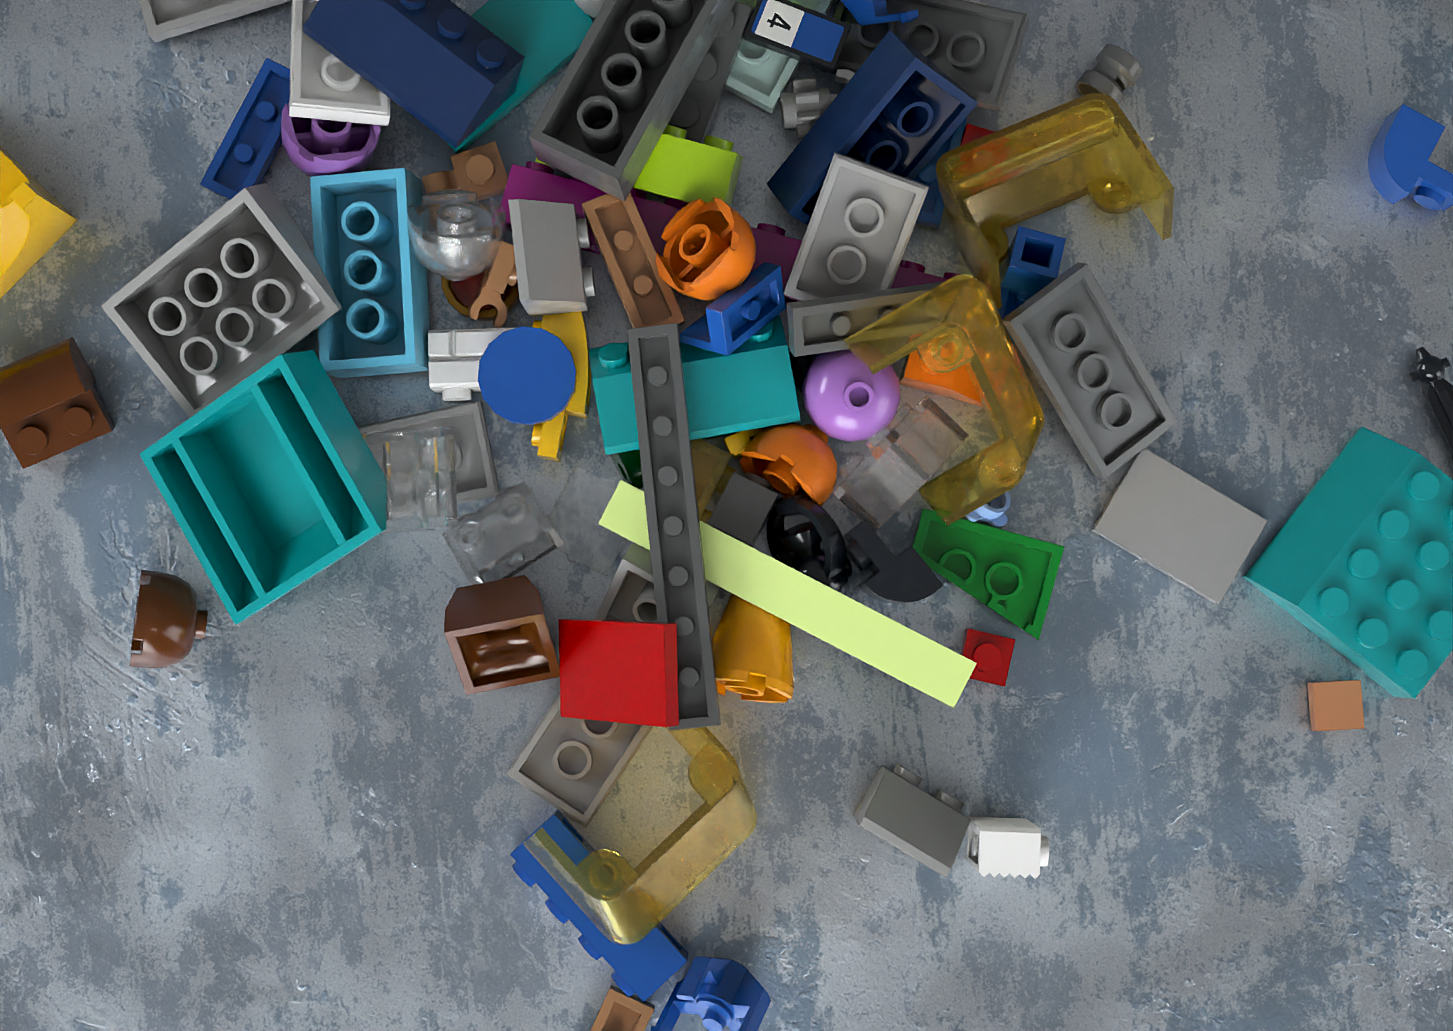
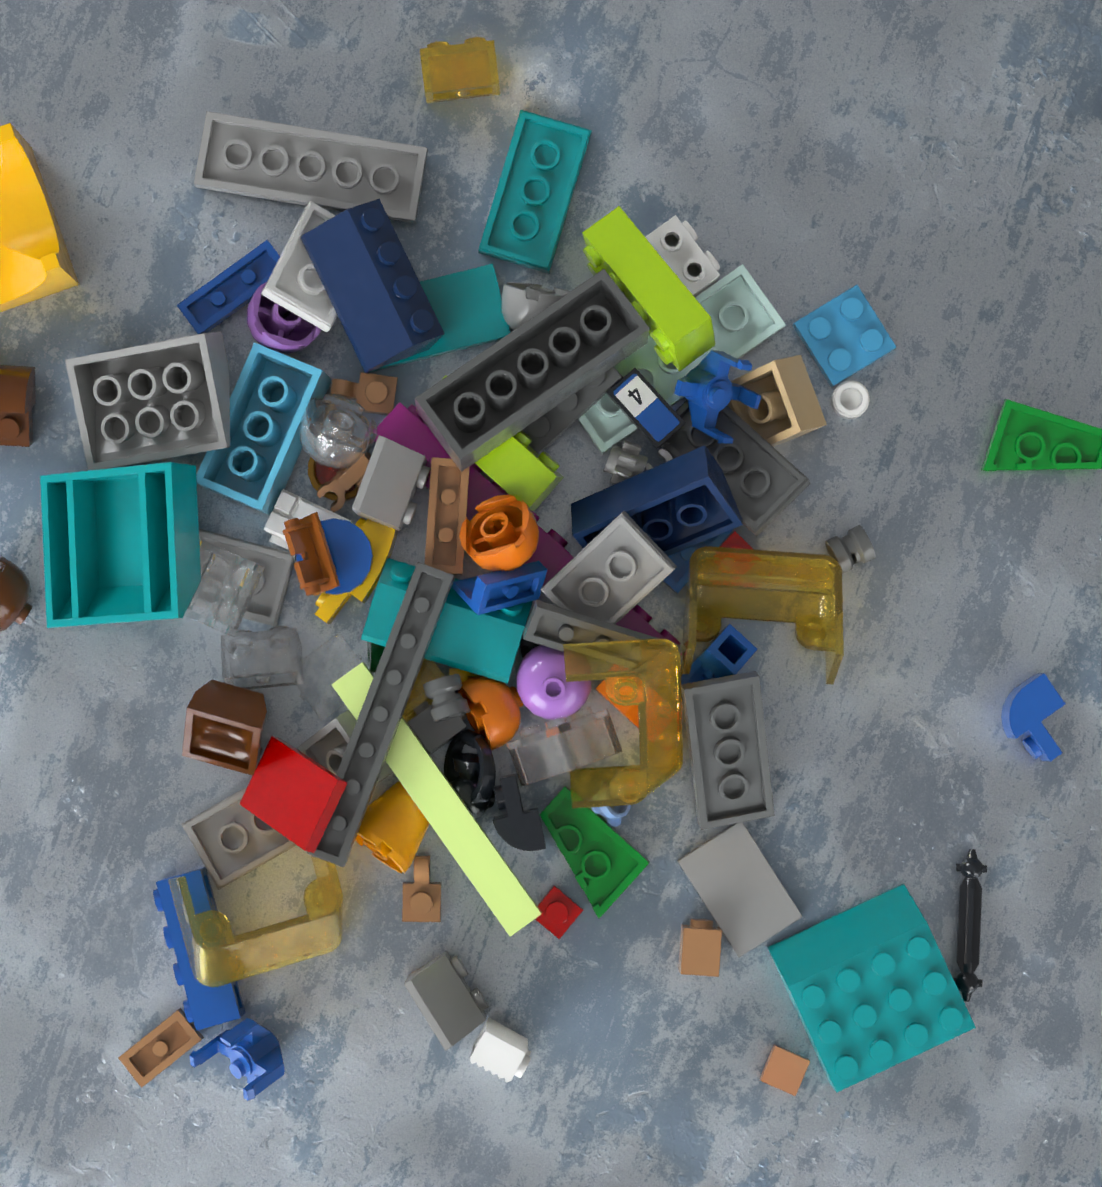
camera: 20 degrees right, 0 degrees up
none -> dark orange hinge [283,512,340,596]
none -> medium nougat plate [402,855,441,922]
none -> dark grey wheel [423,674,470,722]
none -> medium nougat brick [678,919,722,977]

